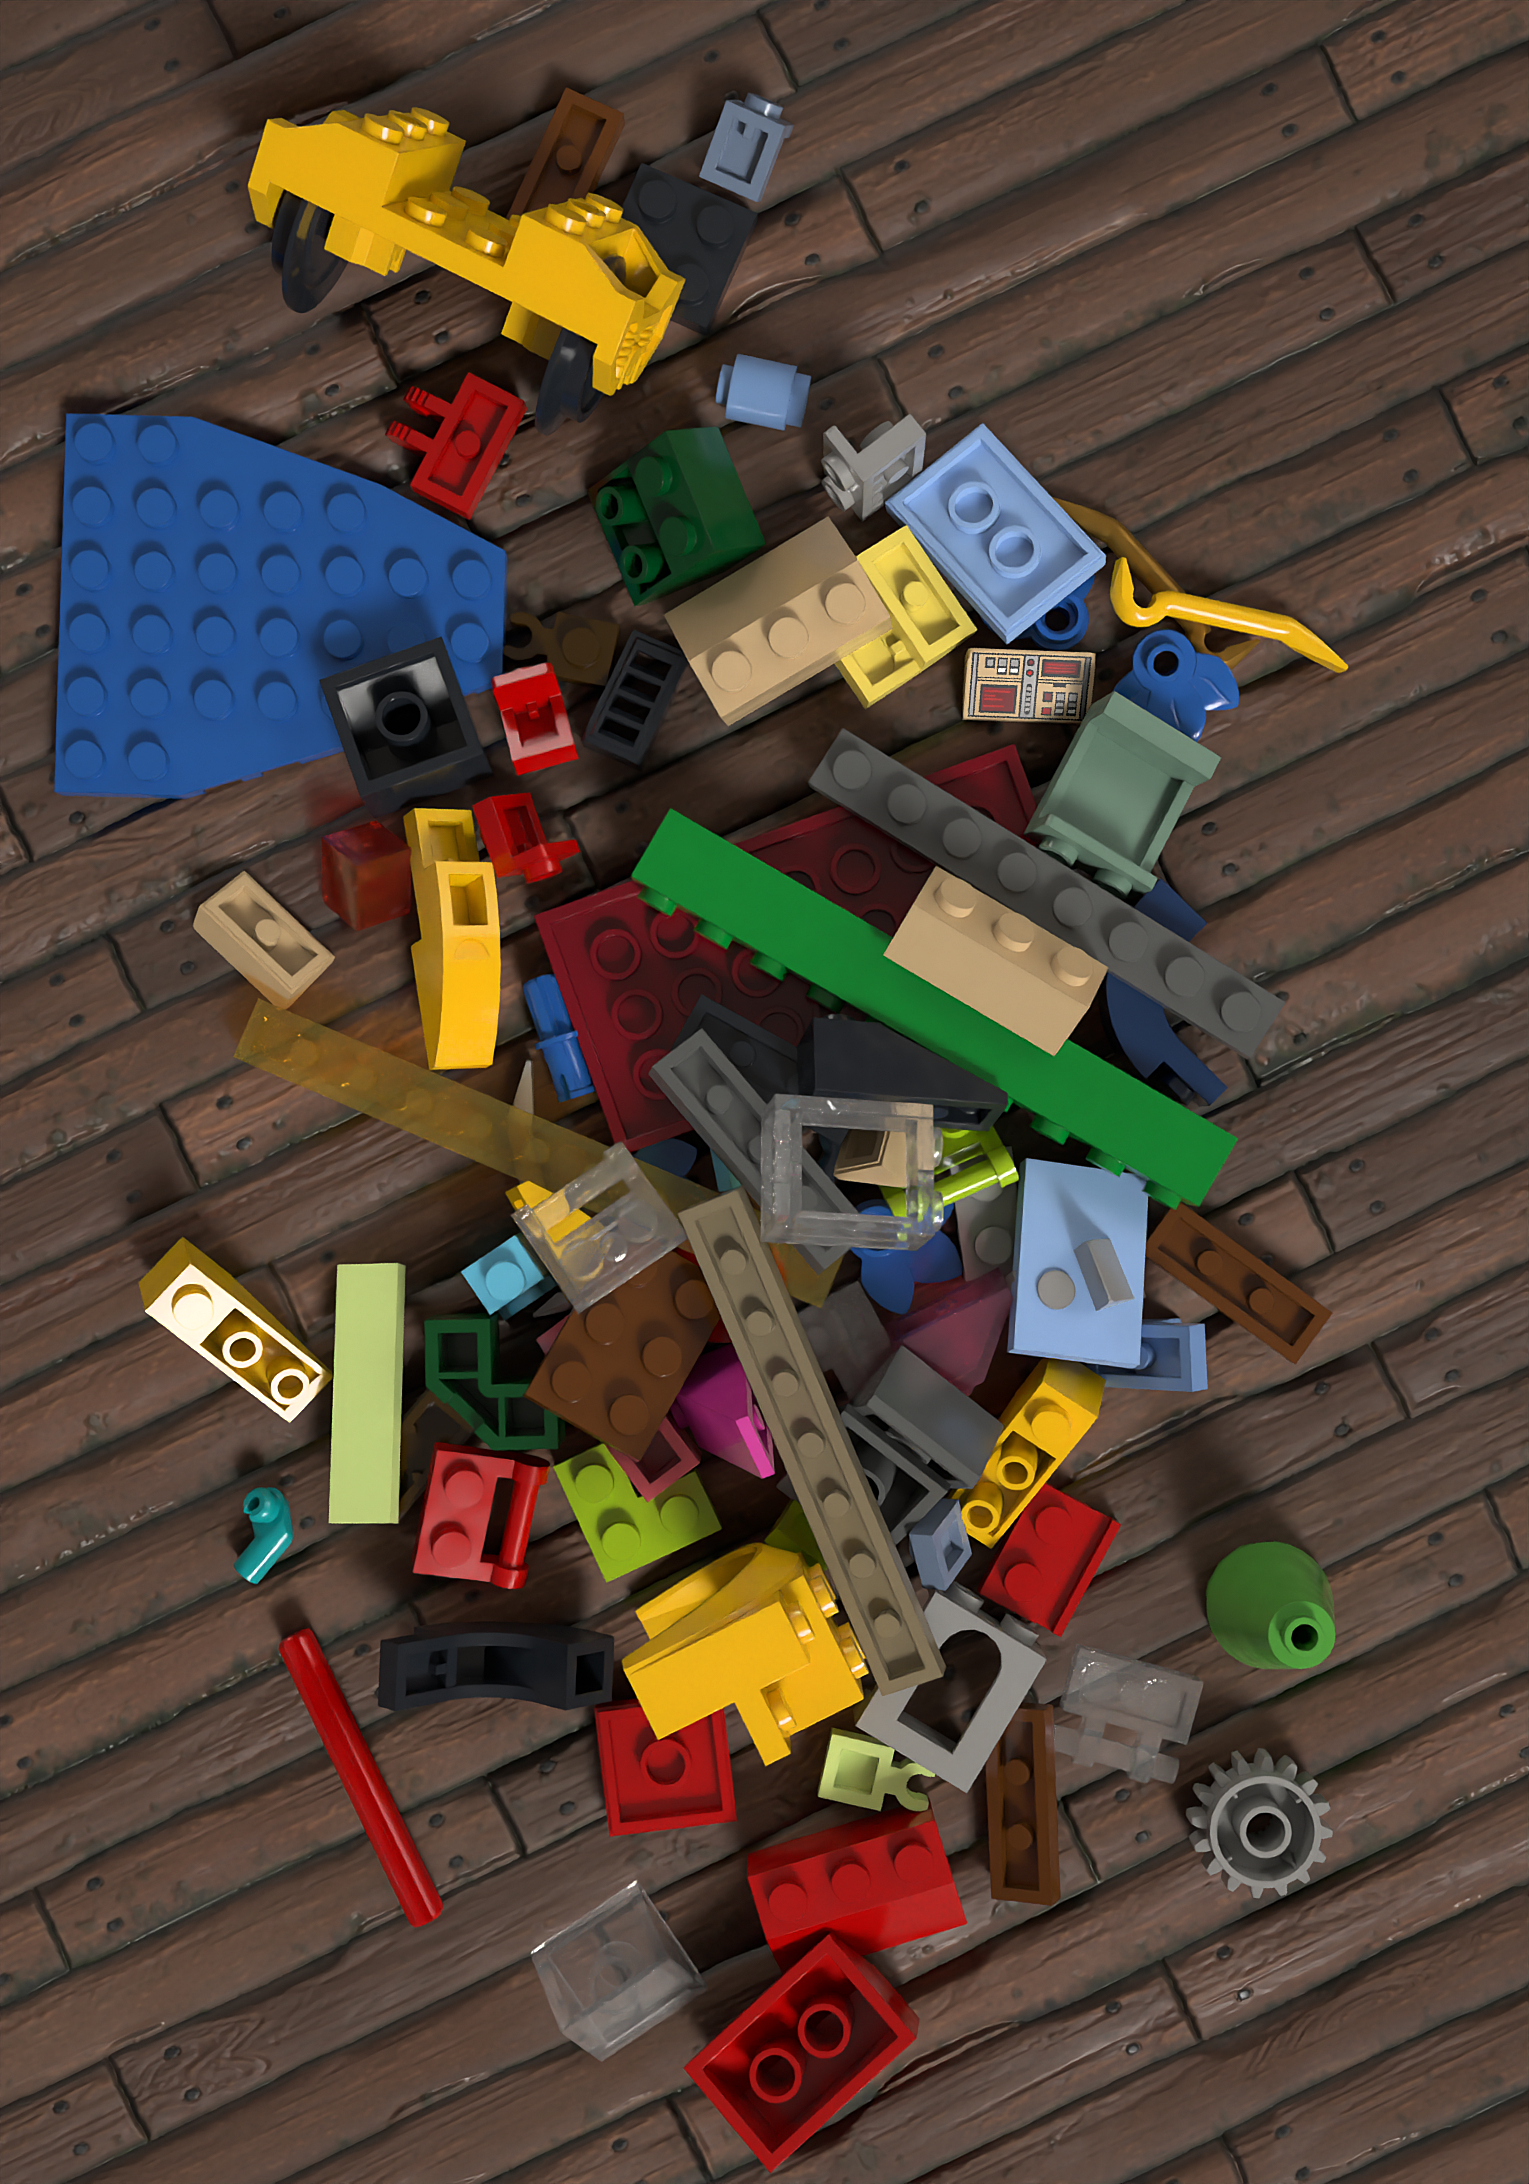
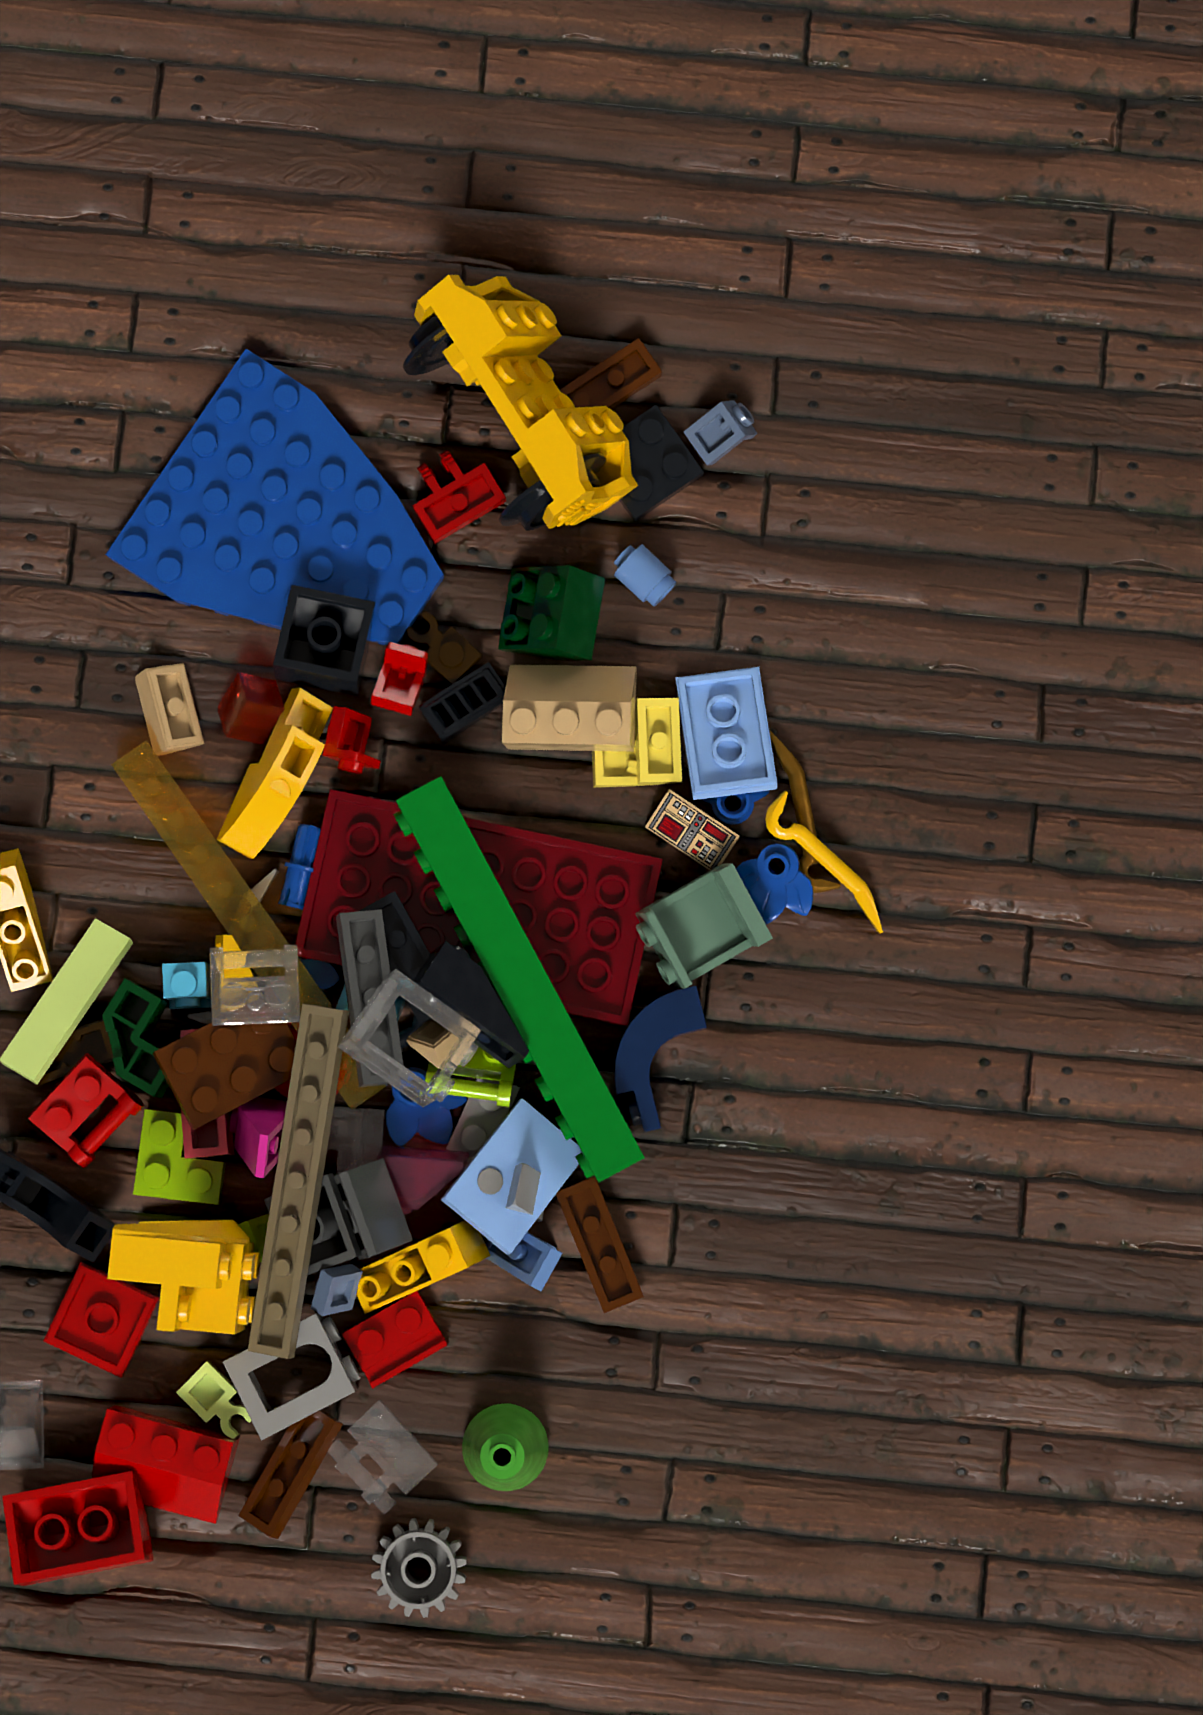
camera: 30 degrees right, 5 degrees down
dark grey plate [808,728,1286,1059] -> none
light grey bracket [821,414,926,522] -> none
tan slope [883,866,1108,1056] -> none

